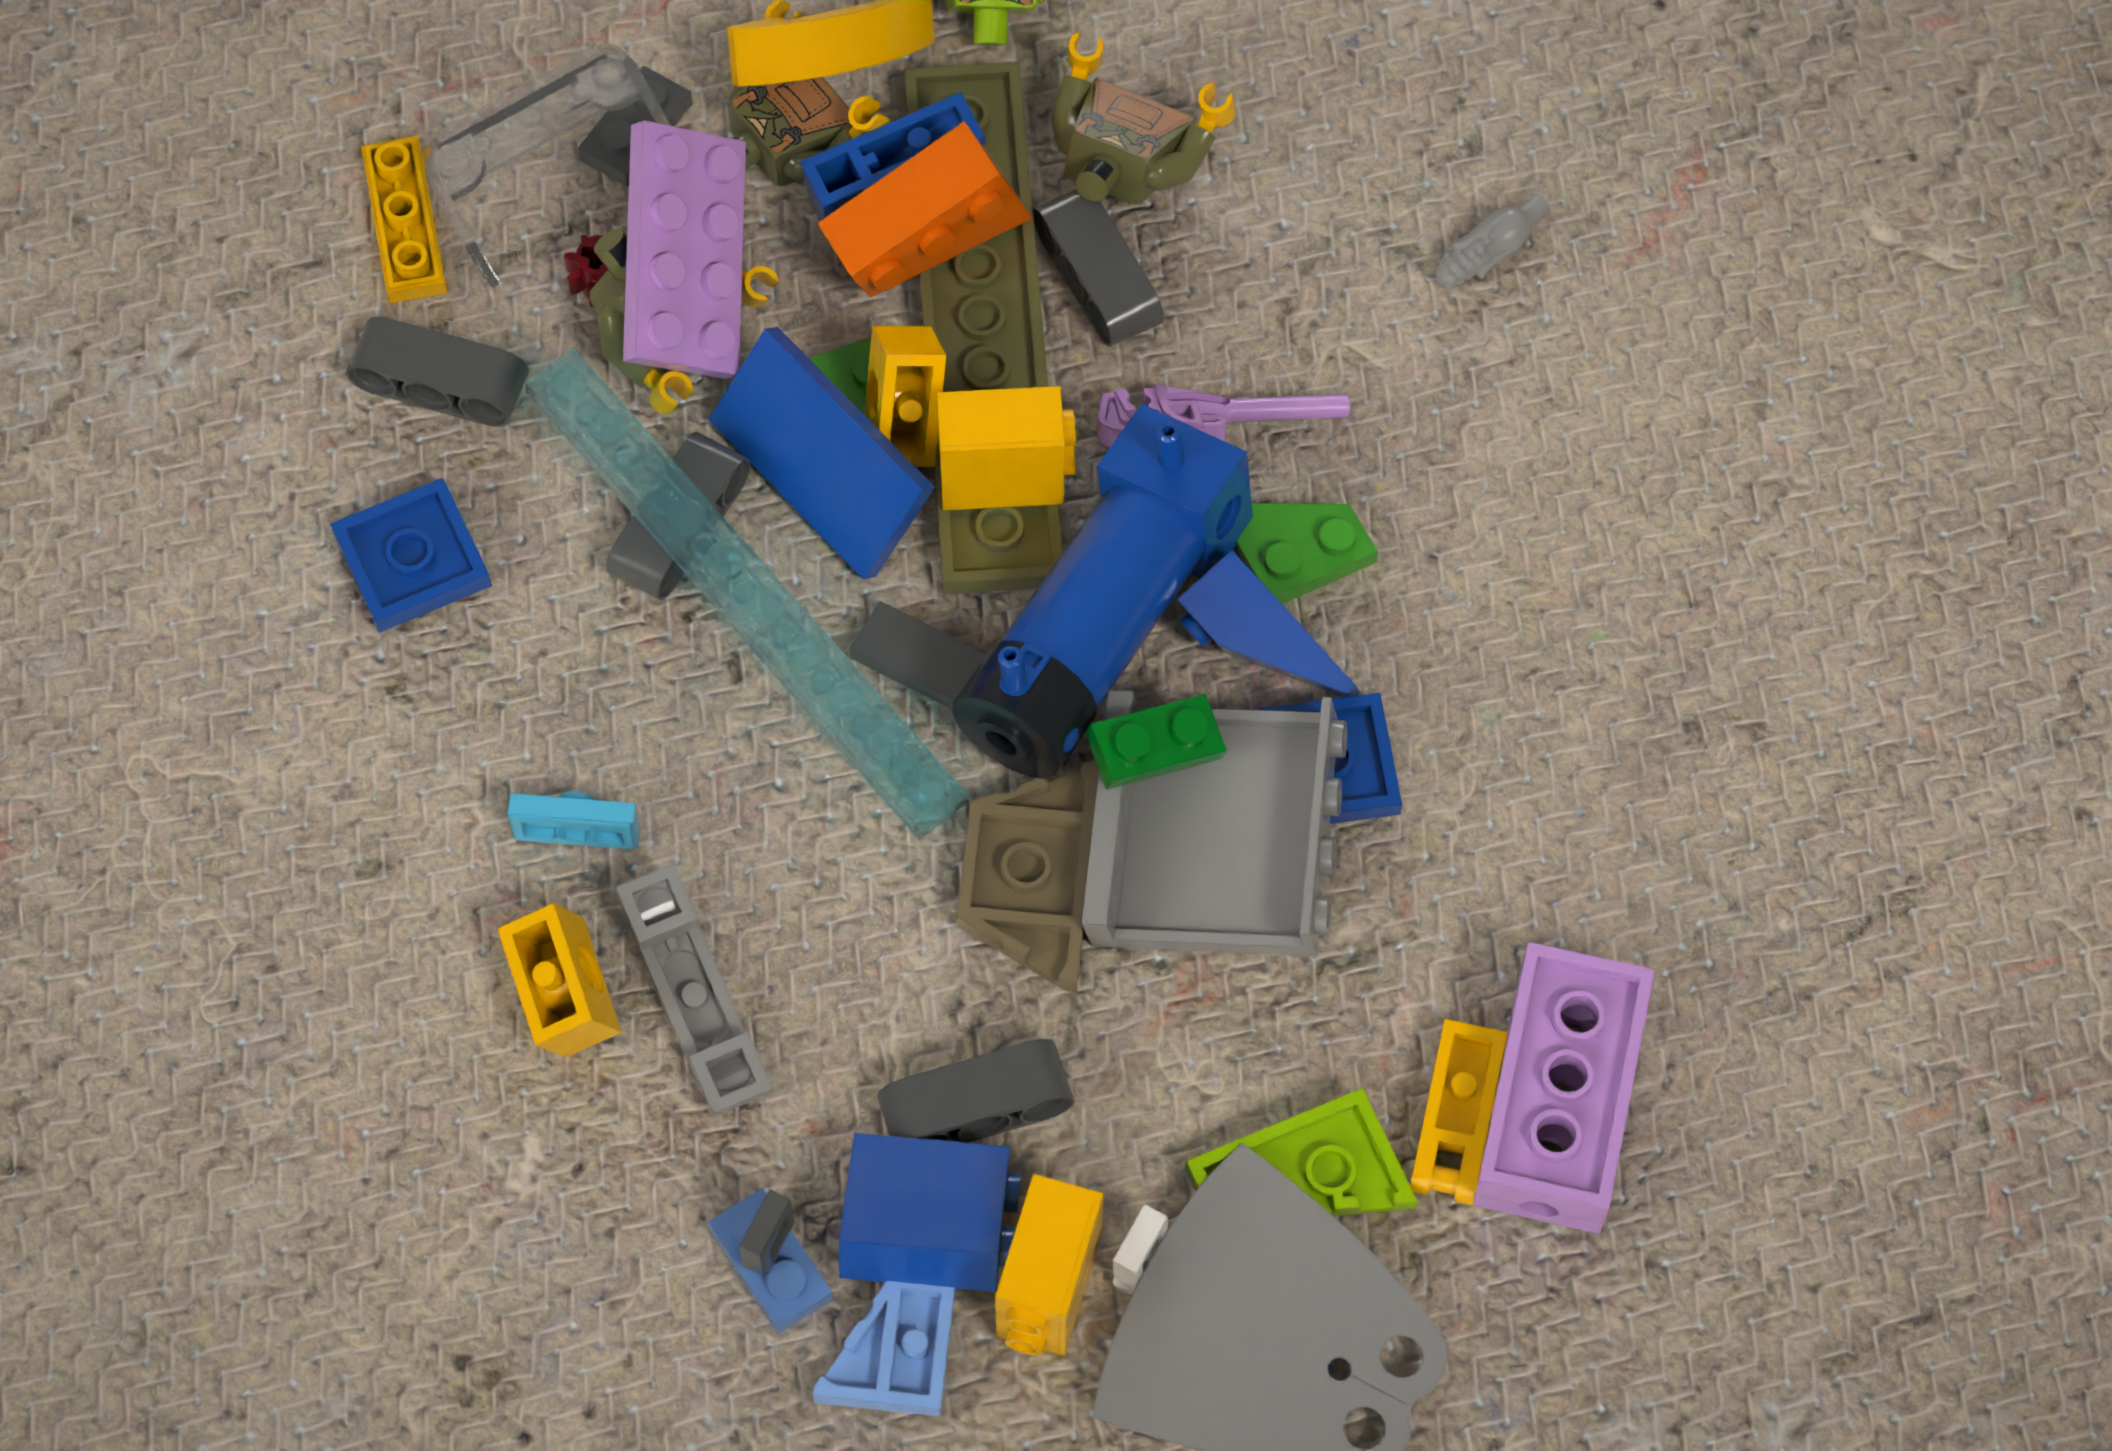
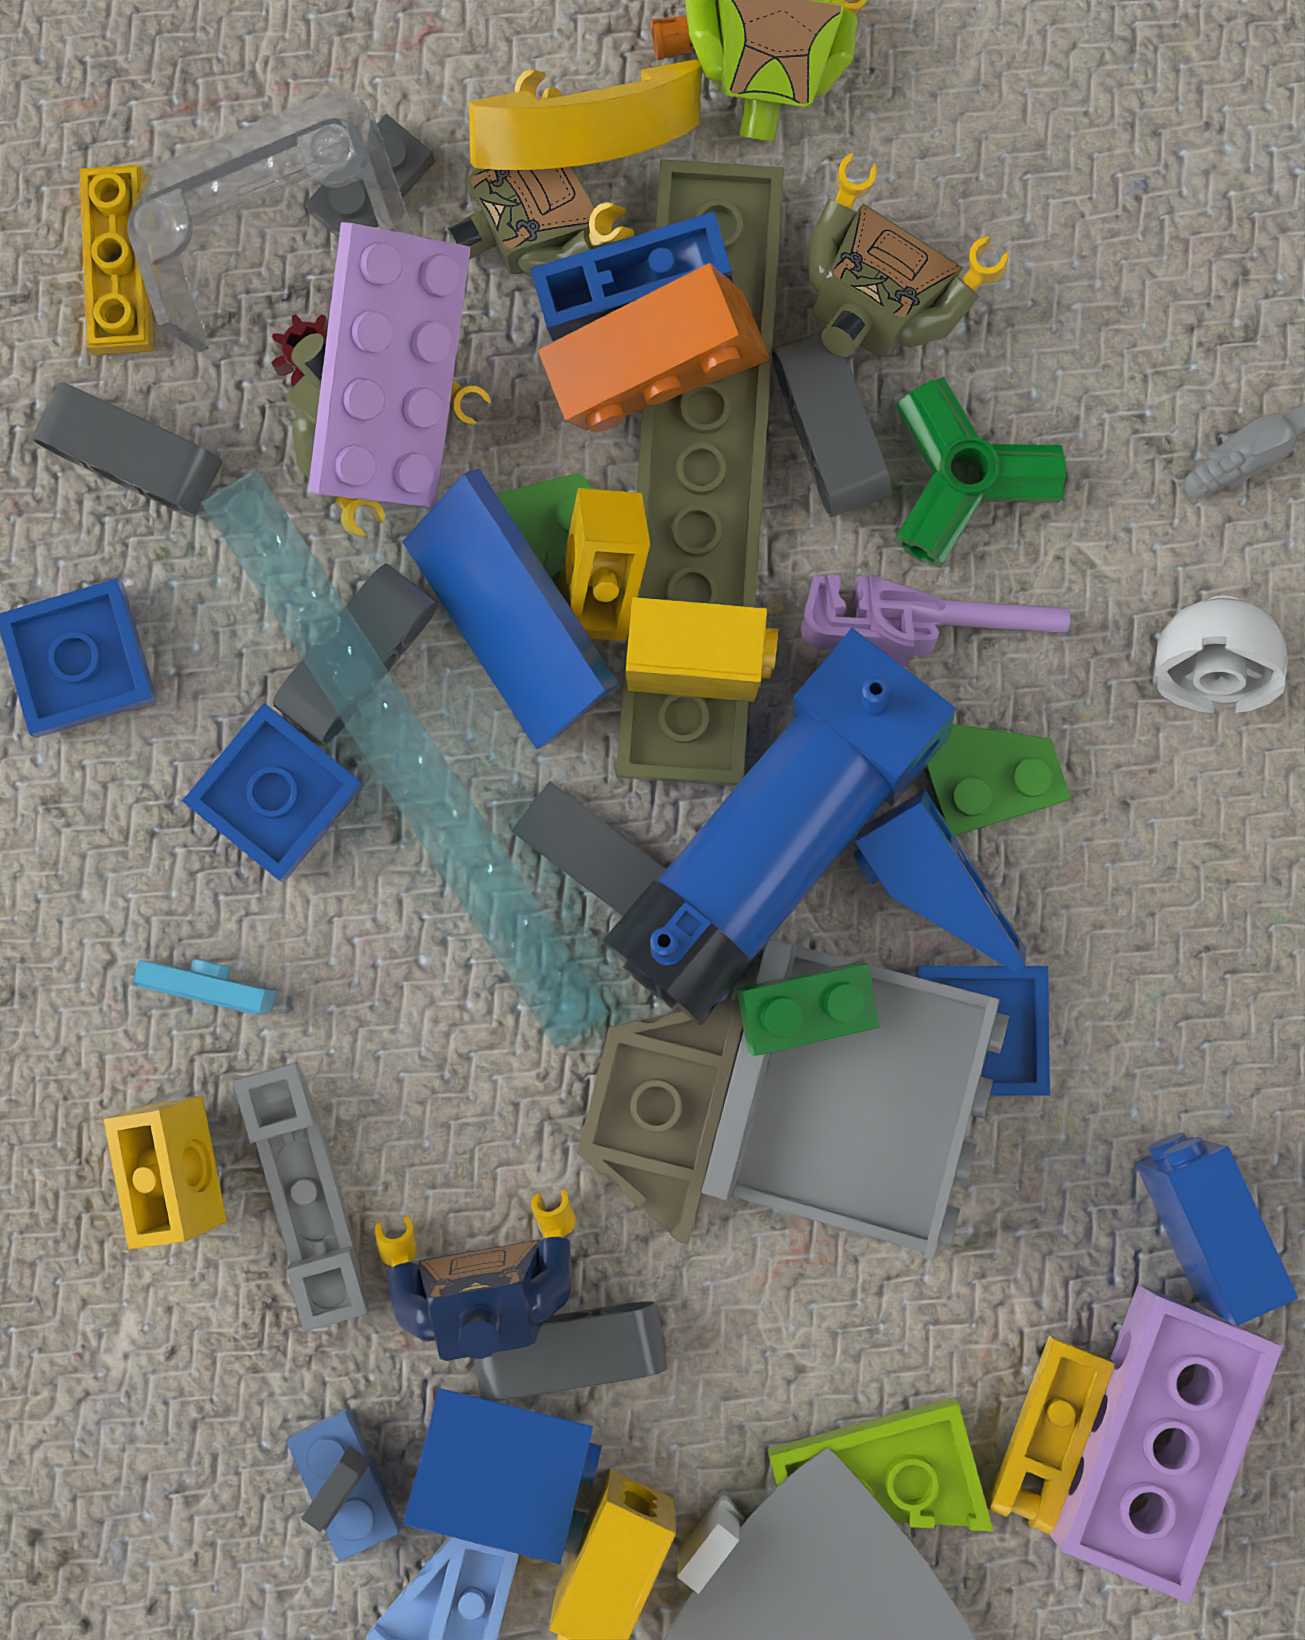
camera: 10 degrees right, 20 degrees up
none -> blue plate [182,703,365,883]
none -> dark blue torso [375,1190,577,1361]
none -> green piece [894,377,1066,568]
none -> blue brick [1135,1132,1298,1326]
none -> white cylinder [1155,595,1288,713]

